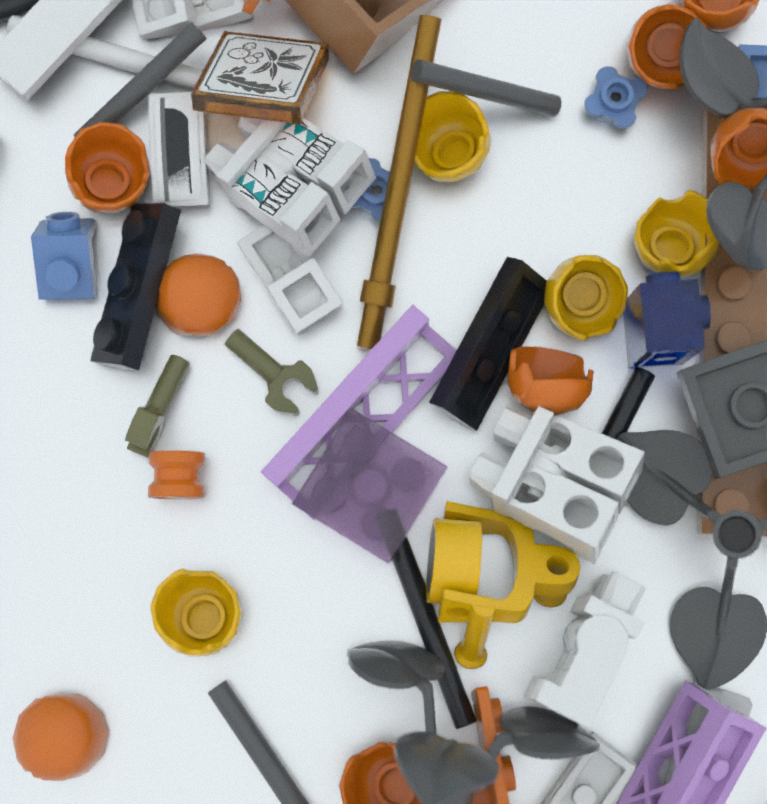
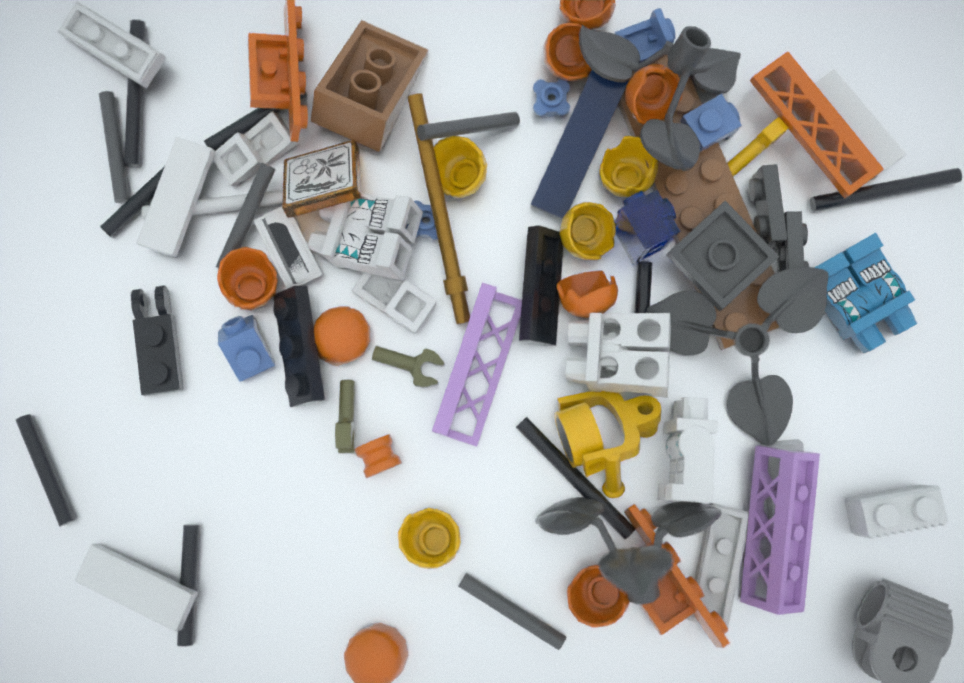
camera: 25 degrees left, 0 degrees up
clear purple plate [292,408,448,564] -> none
none -> dark blue tile [530,70,629,220]

